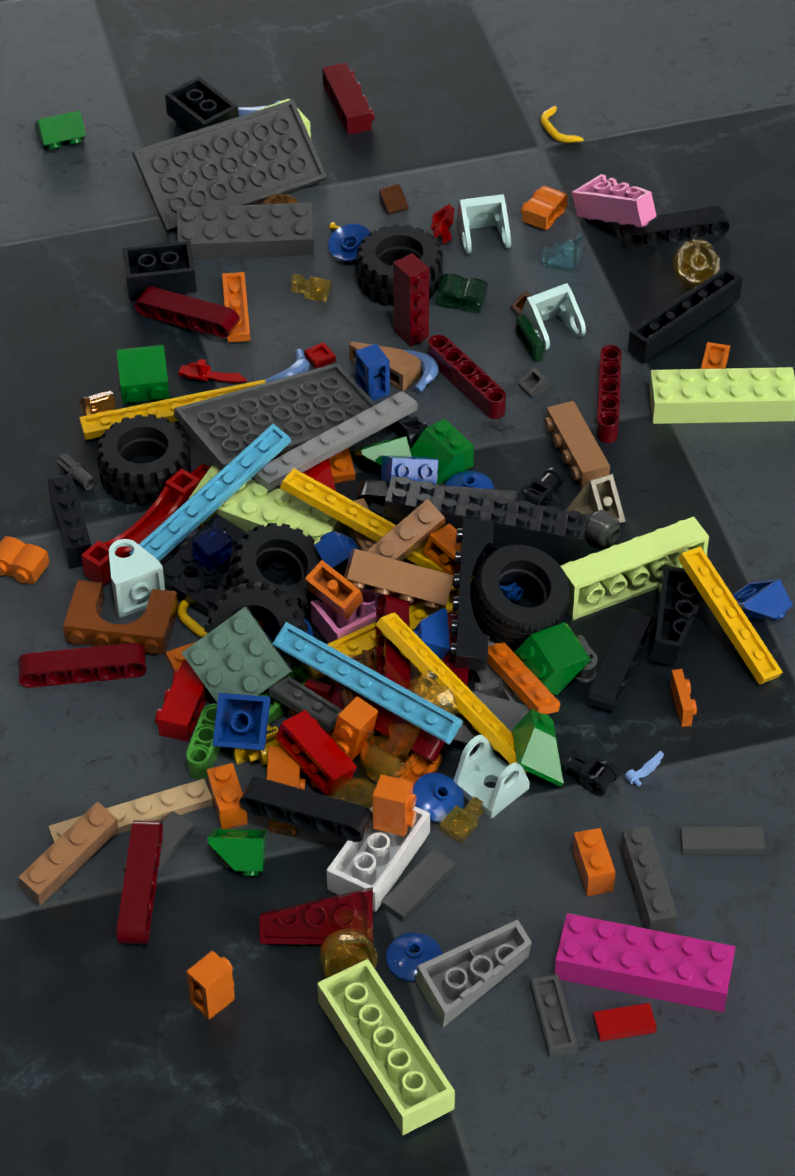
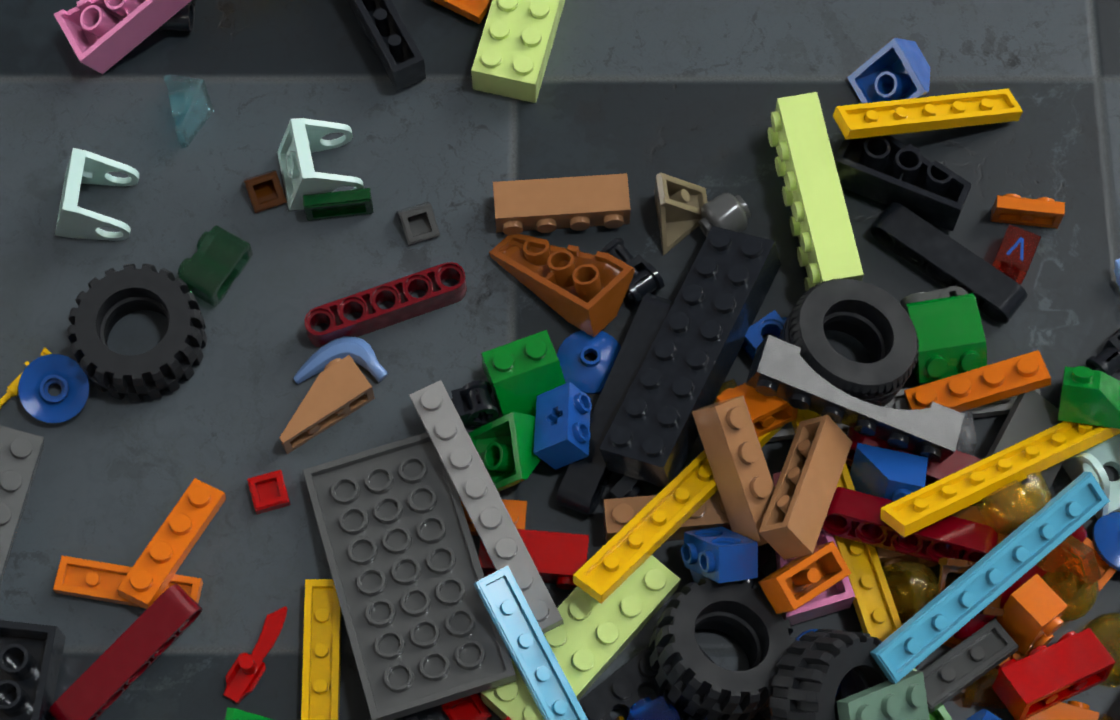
camera: 75 degrees left, 20 degrees up
medium blue piece [265,349,310,383] -> none
clear yellow plate [291,274,332,302] -> none
blue brick [355,343,390,401] -> none
dark red brick [393,253,429,347] -> none
red plate [431,204,455,244] -> none
orange brick [521,186,568,230] -> none
dark red beam [596,345,622,443] -> none
none -> orange plate [117,478,226,609]
none -> dark orange wedge [489,234,635,337]
none -> clear red brick [992,224,1041,284]

